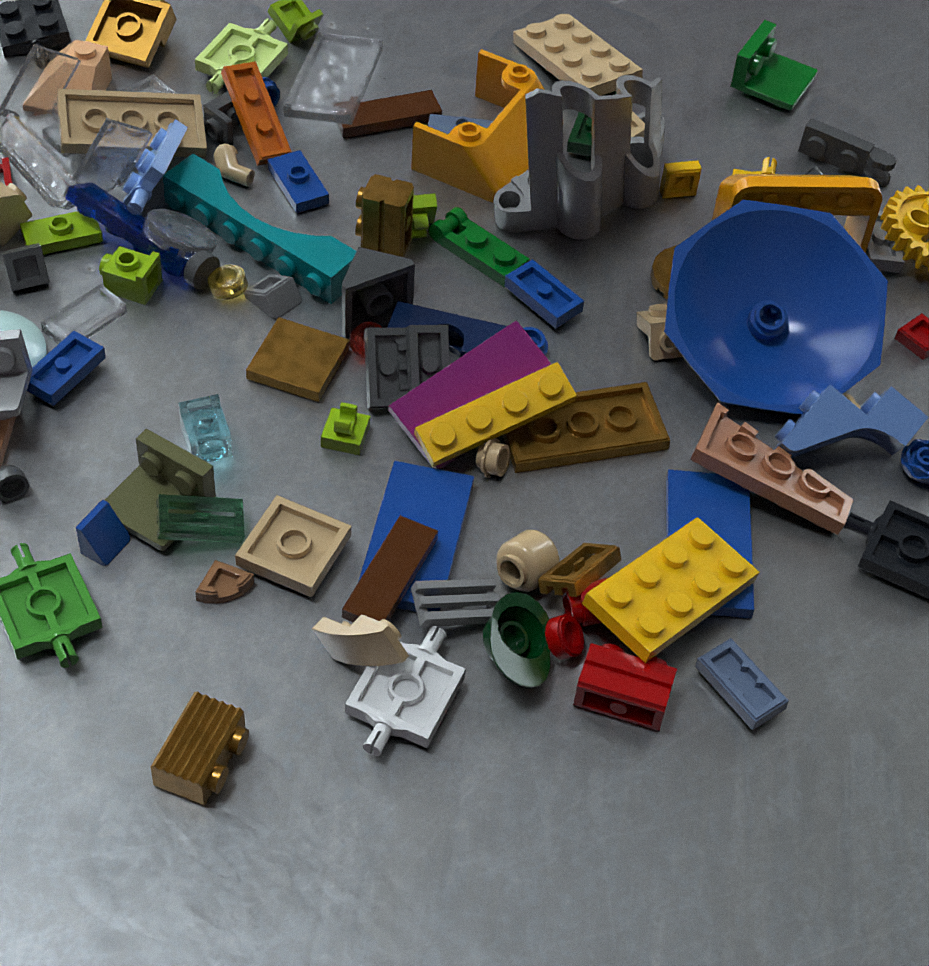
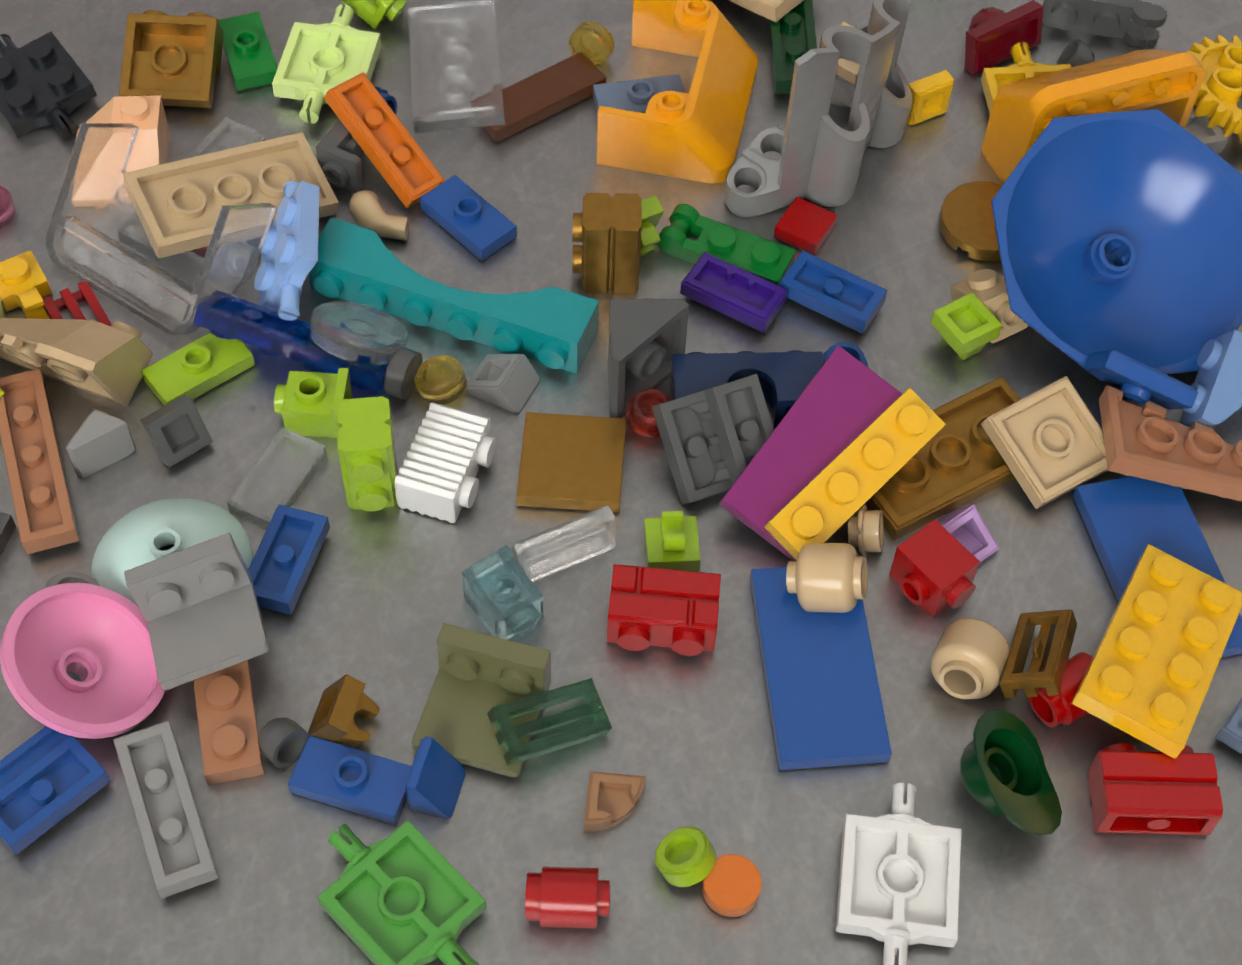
camera: 15 degrees left, 5 degrees up
tan plate [235,495,351,597] -> none
tan slope [312,614,409,666] -> none
reddish brown tile [342,515,438,623] -> none
light grey tile [411,578,500,627] -> none
red tile [545,614,584,660] -> none
none -> green plate [218,11,277,91]
none -> blue plate [288,735,412,825]
none -> pearl gold tile [308,674,380,748]
none -> lime brick [336,396,398,511]
none -> white brick [394,402,497,524]
none -> clear tile [511,505,616,586]
none -> red brick [525,867,610,928]
none -> clear yellow tile [569,21,615,67]
none -> red brick [607,564,721,656]
none -> lime tile [655,827,716,887]
none -> dark purple plate [680,252,788,333]
none -> orange tile [702,854,762,917]
none -> red tile [774,197,838,256]
none -> tan head [786,543,868,613]
none -> red brick [889,519,980,617]
none -> lime tile [930,292,1002,360]
none -> lavender slope [938,504,1000,562]
none -> dark red tile [964,0,1044,75]
none -> tan tile [981,376,1107,509]
none -> blue plate [1084,350,1198,410]

